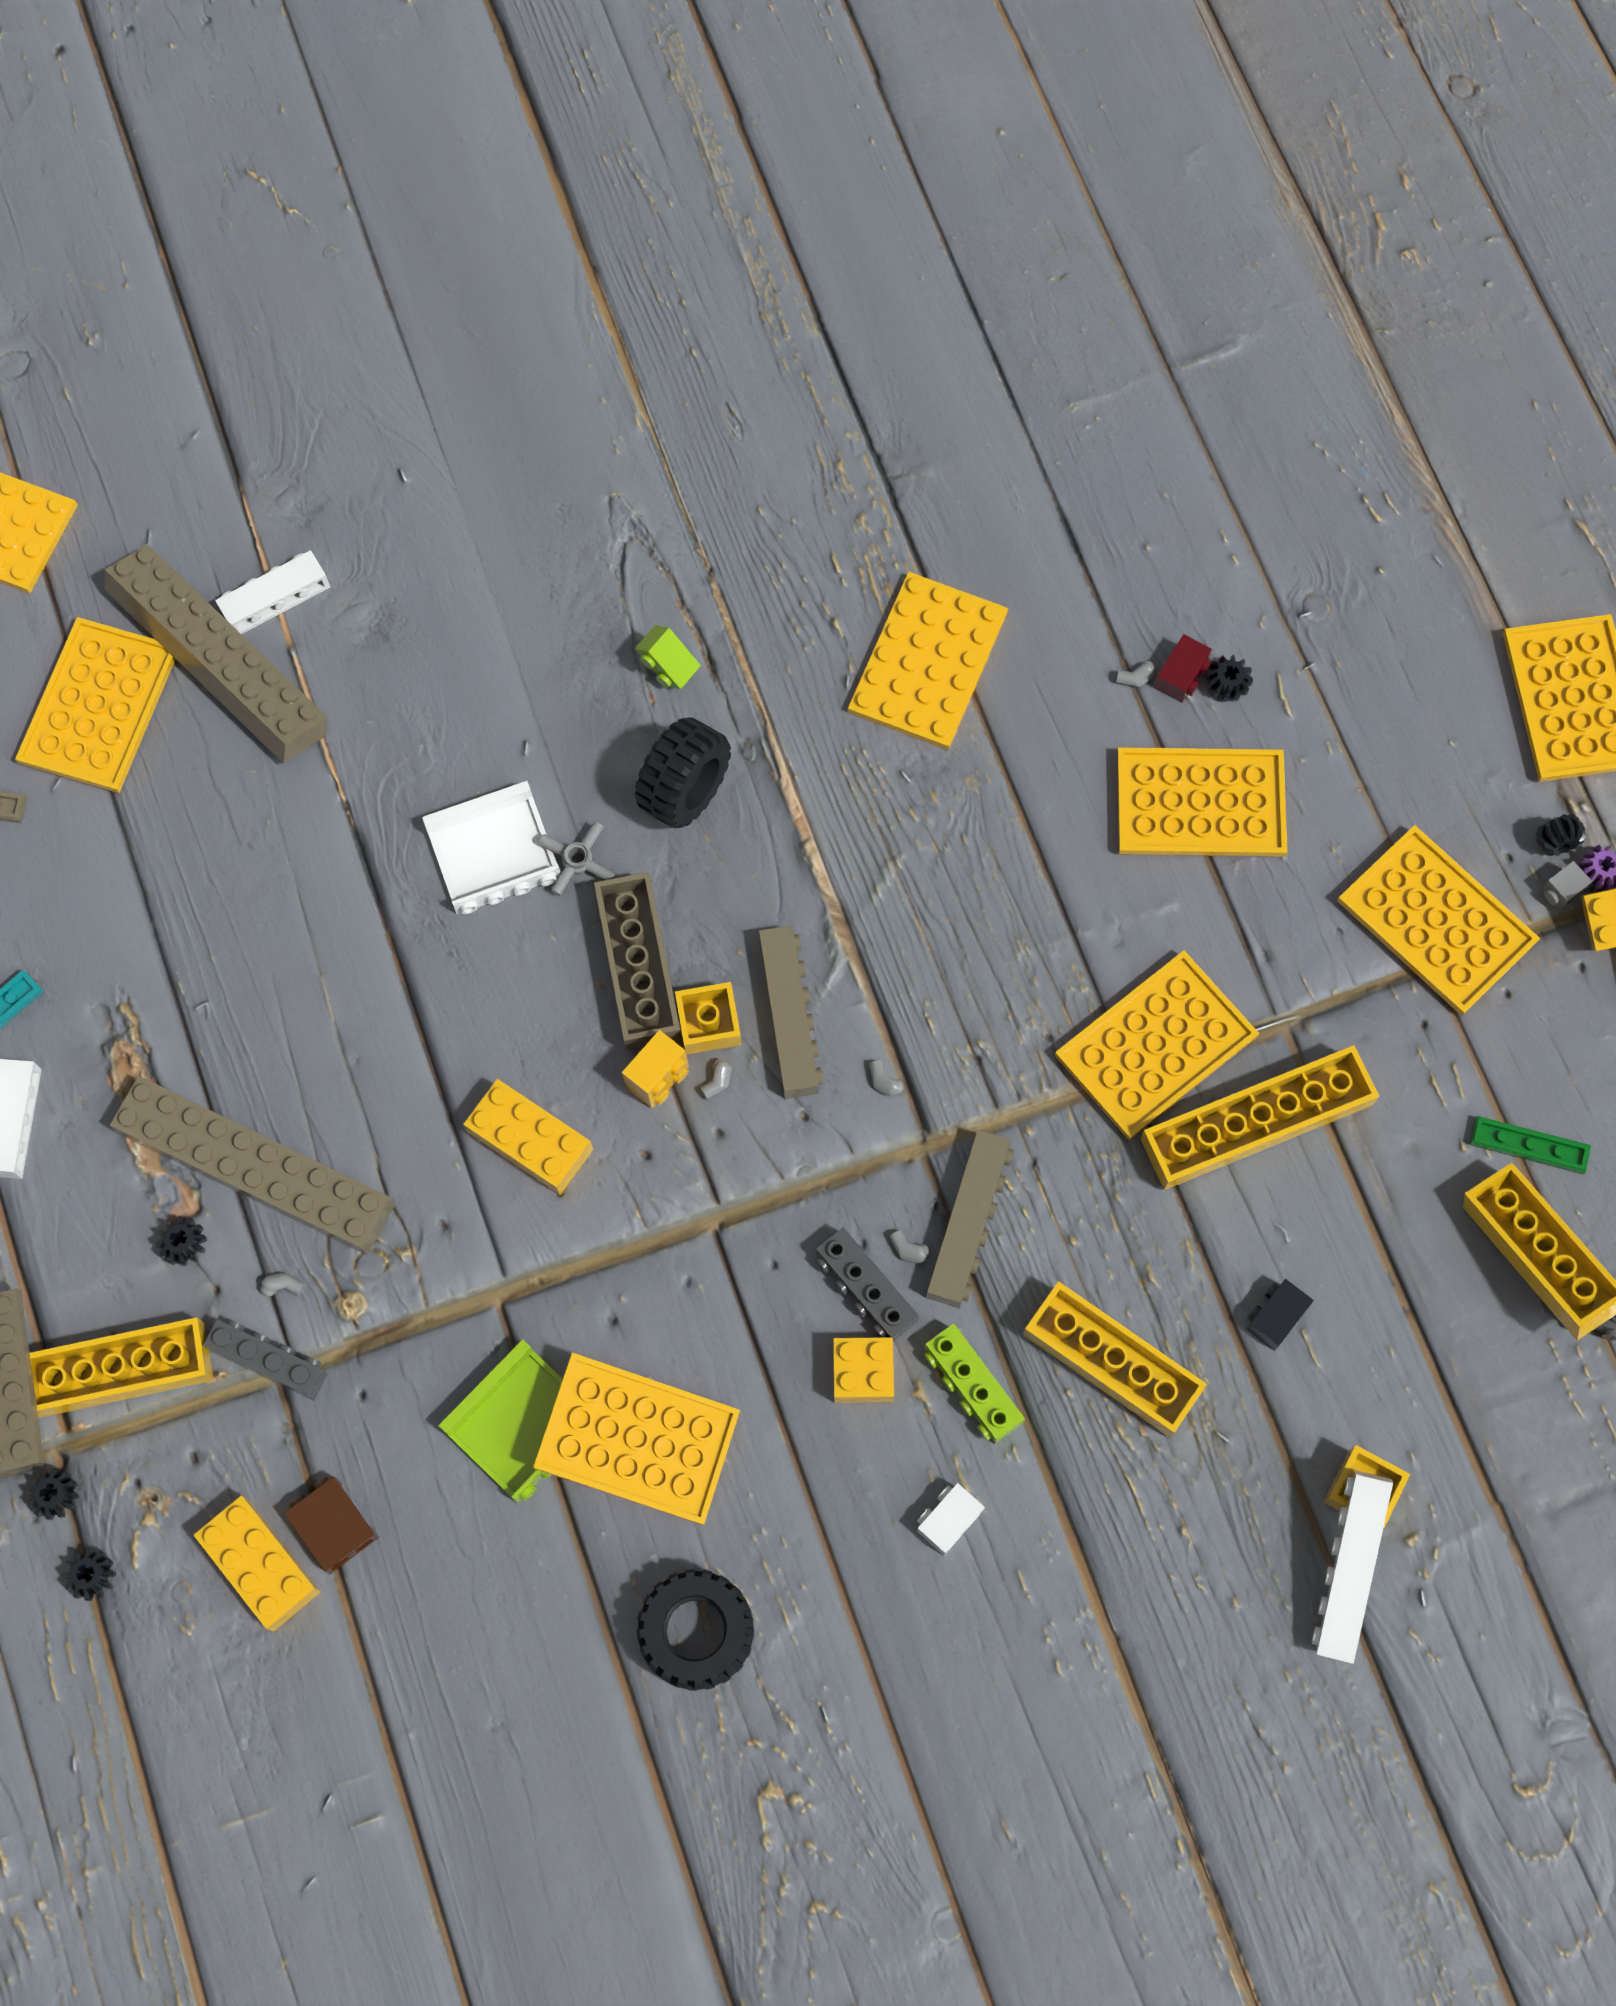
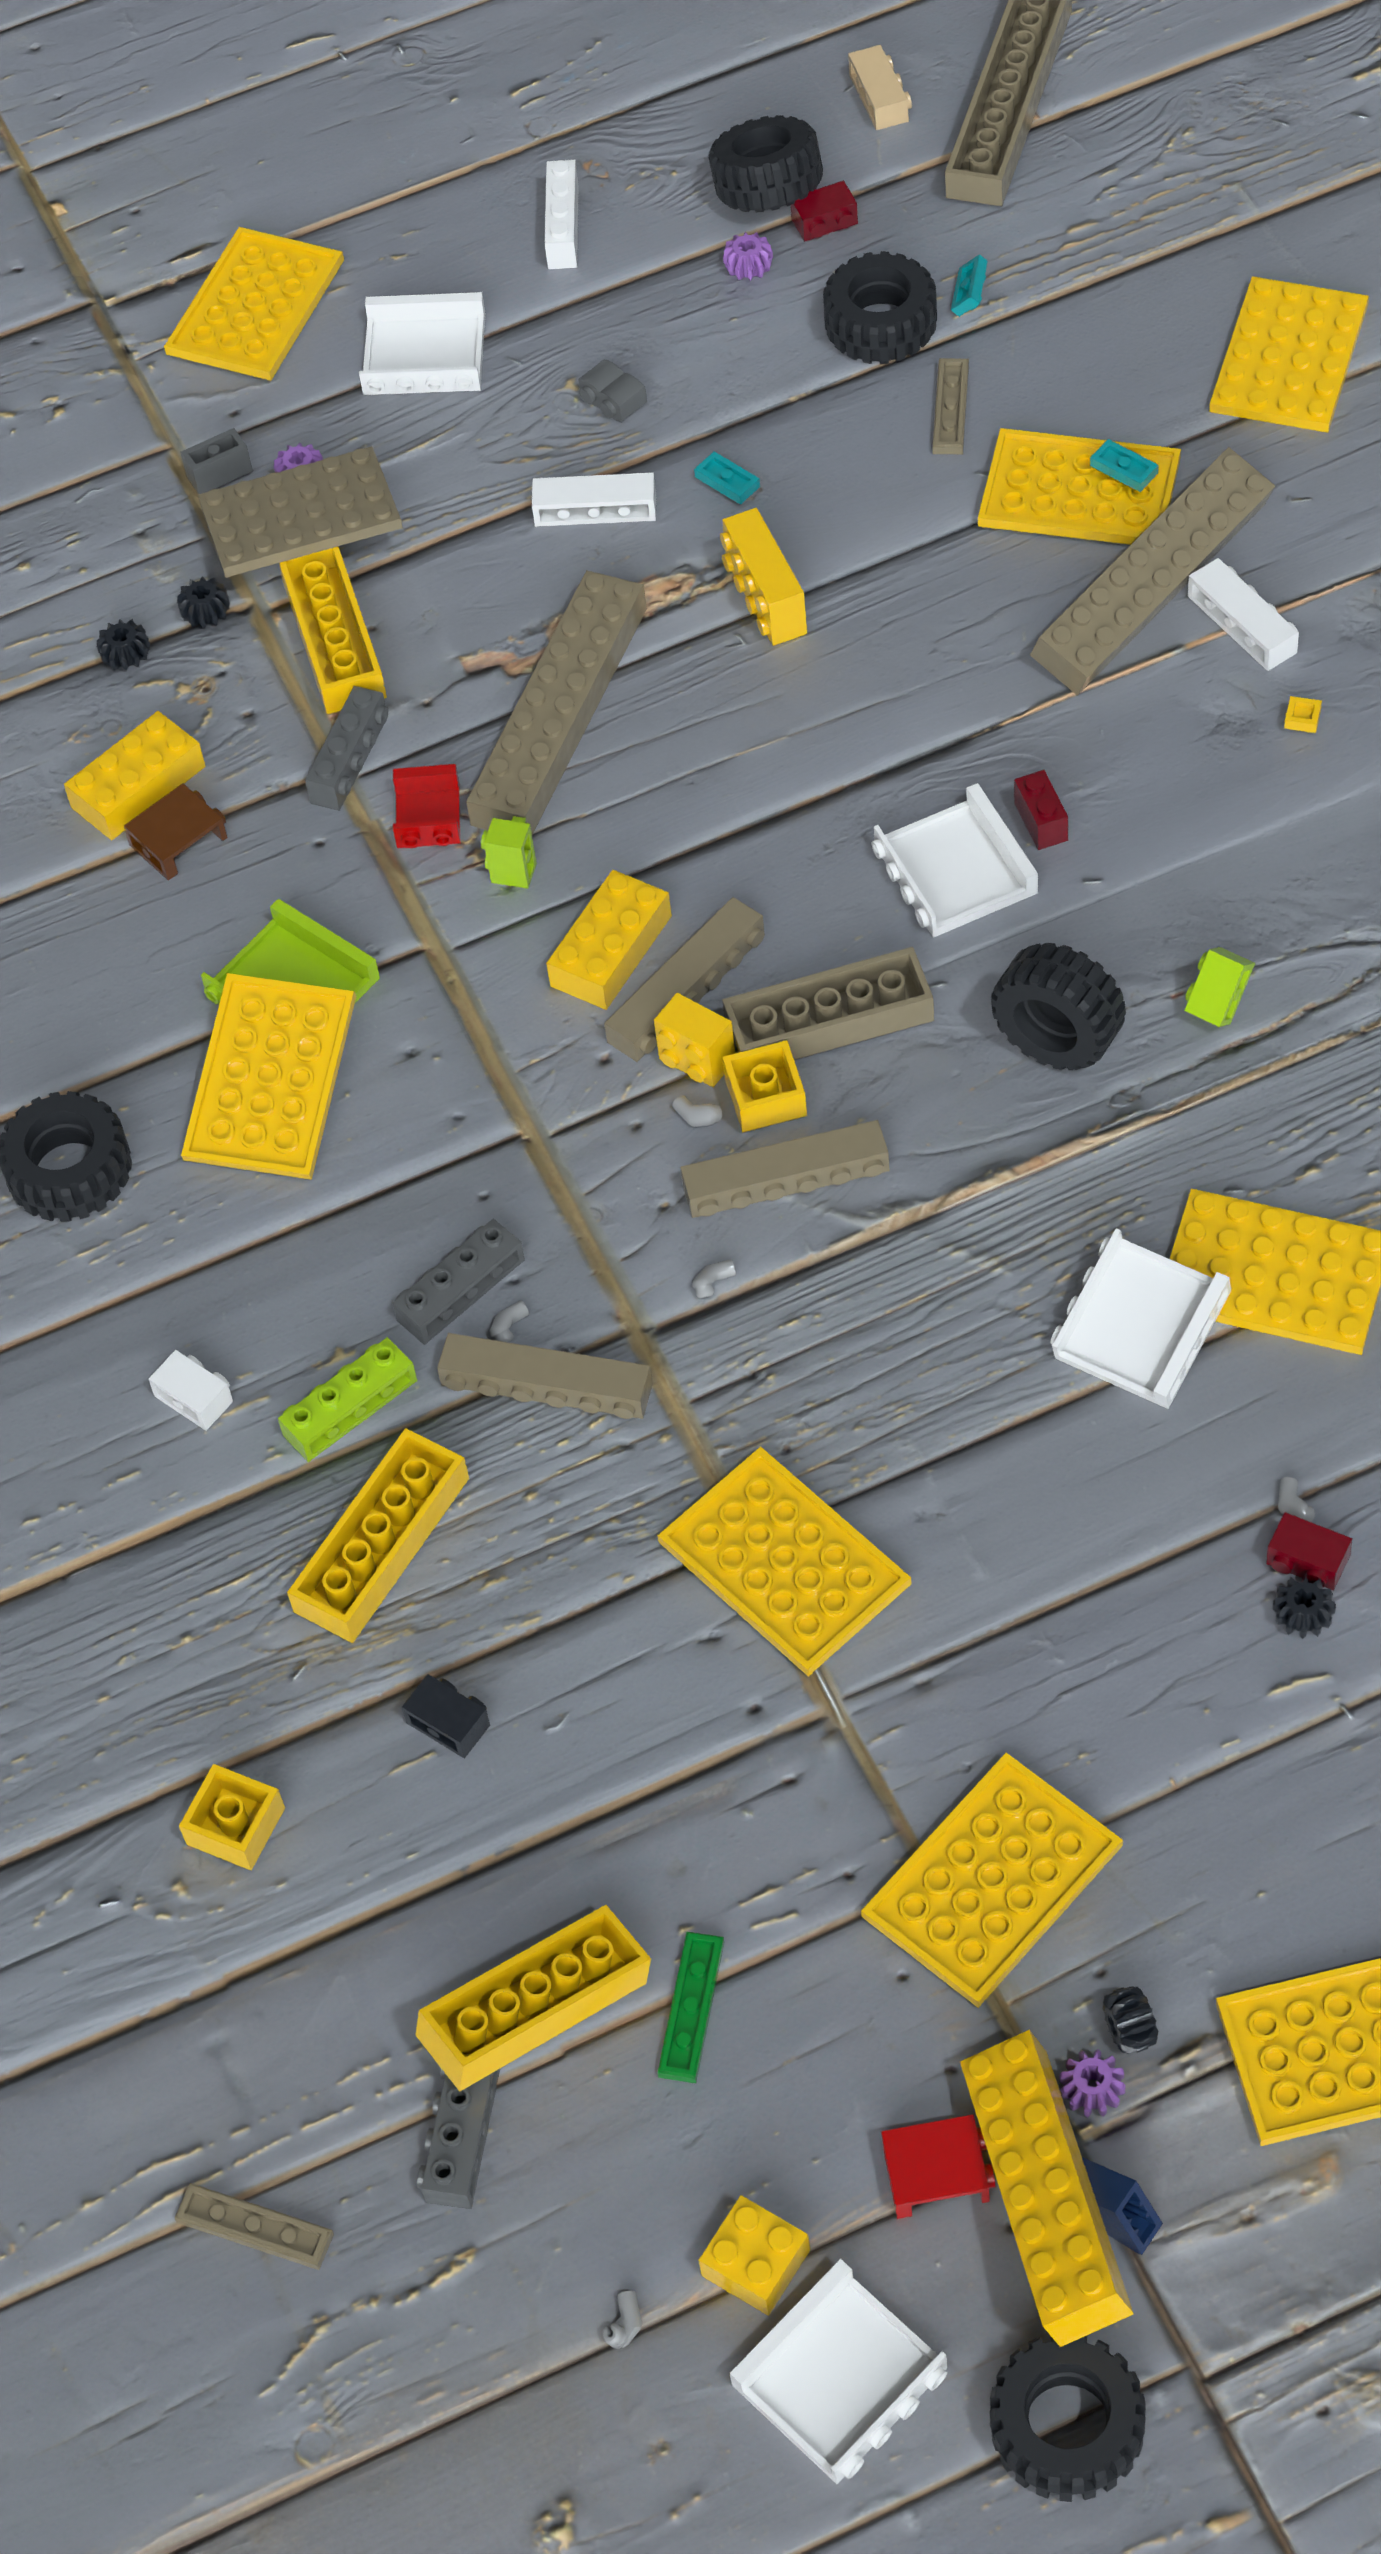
camera: 90 degrees right, 15 degrees down
black gear [156,1216,207,1266] -> none
light grey arm [260,1272,306,1297] -> none
light grey bar [539,821,616,896] -> none
yellow brick [834,1338,894,1403] -> none
yellow plate [1117,747,1287,857] -> none
yellow brick [1140,1045,1379,1190] -> none
white brick [1311,1470,1393,1664] -> none
light grey brick [1542,861,1593,910] -> none
none -> red panel [393,764,461,848]
none -> lime brick [481,816,537,889]
none -> dark tan brick [604,897,765,1062]
none -> yellow brick [720,507,807,646]
none -> dark red brick [1014,770,1068,850]
none -> white panel [1050,1228,1231,1409]
none -> teal plate [1090,439,1159,492]
none -> yellow plate [1284,696,1322,733]

